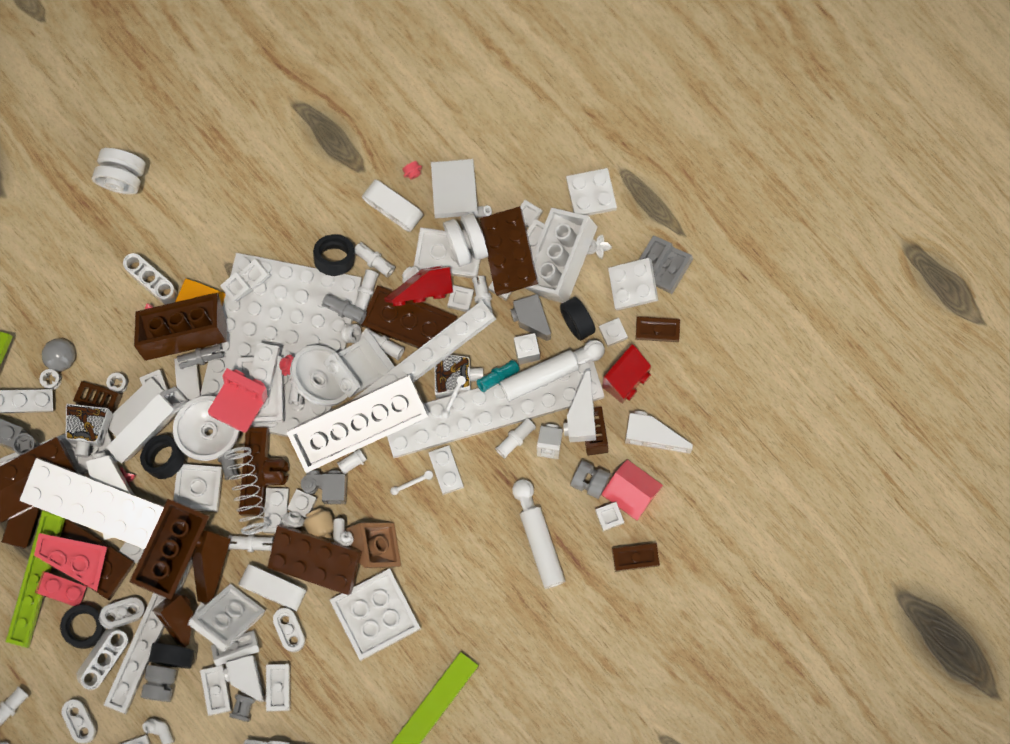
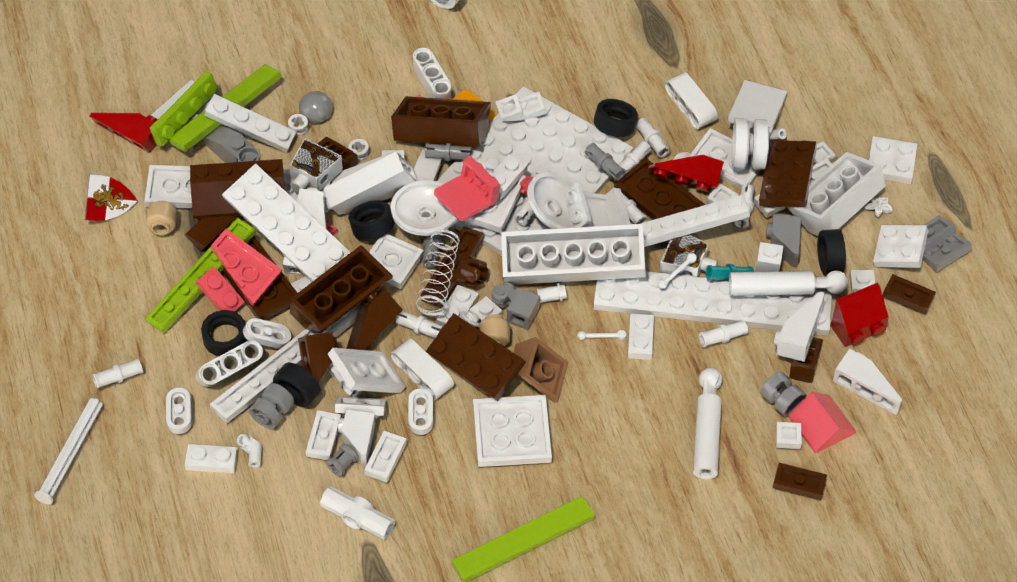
camera: 20 degrees right, 20 degrees down
white arm [333,518,354,546] -> none
white bush [341,324,362,343] -> none
coral plate [402,161,422,180] -> none
white slope [537,424,563,459] -> none

